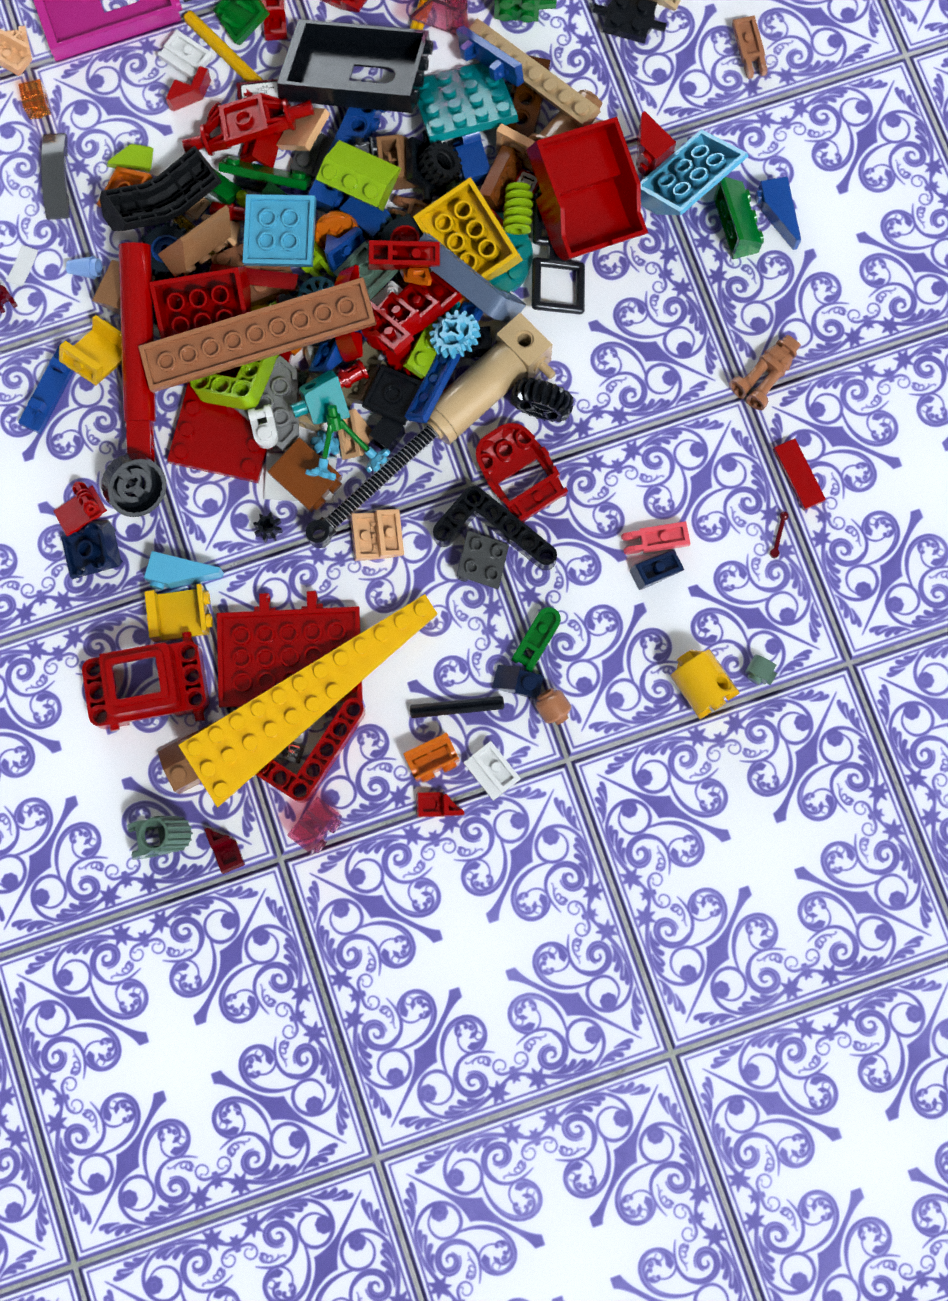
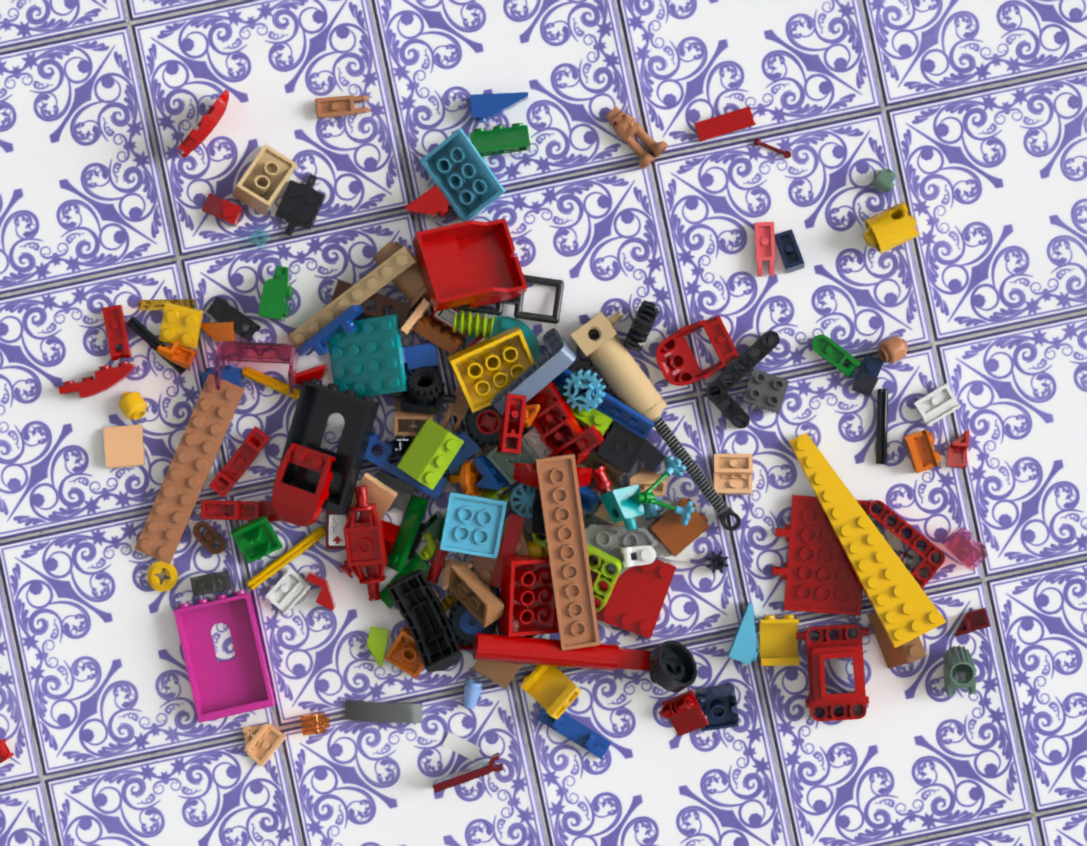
camera: 85 degrees left, 10 degrees up
none -> red slope [272,443,336,526]
none -> red slope [288,364,328,385]

